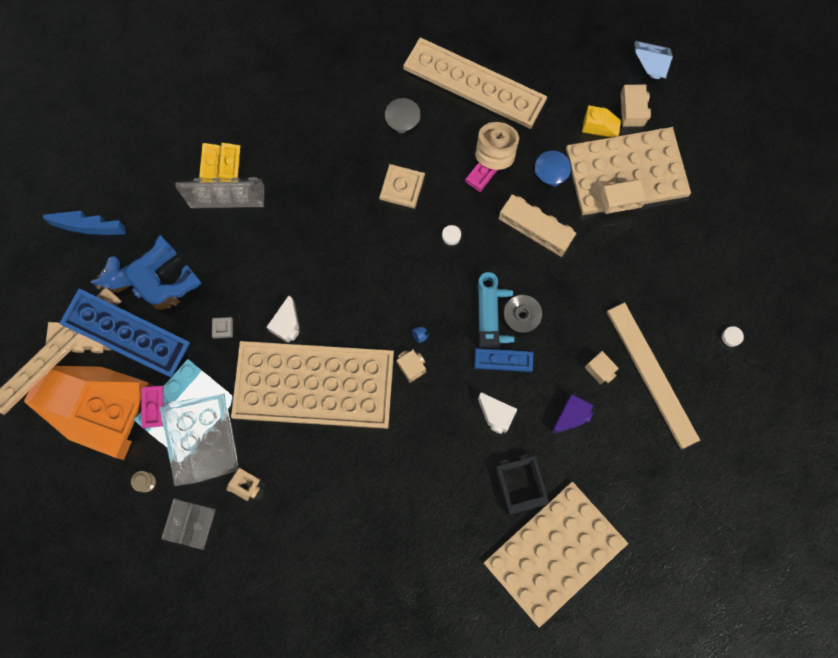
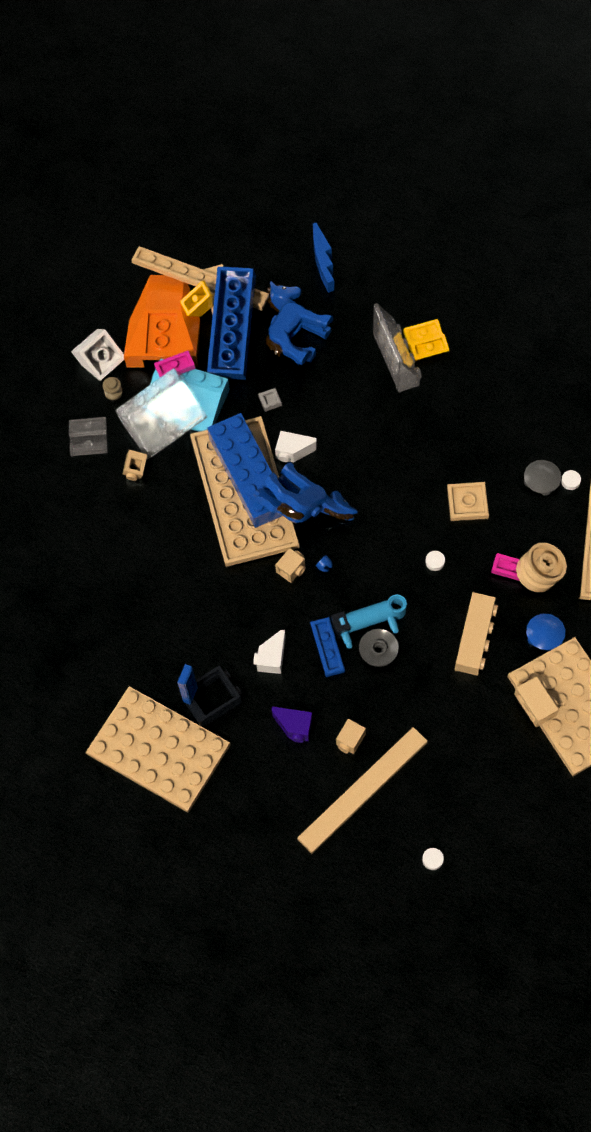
camera: 75 degrees right, 10 degrees down
none -> white slope [71,329,124,381]
none -> blue tile [177,664,198,704]
none -> yellow slope [180,280,213,317]
none -> blue brick [207,413,283,528]
none -> blue animal [250,462,358,523]
none -> white tile [561,470,581,490]

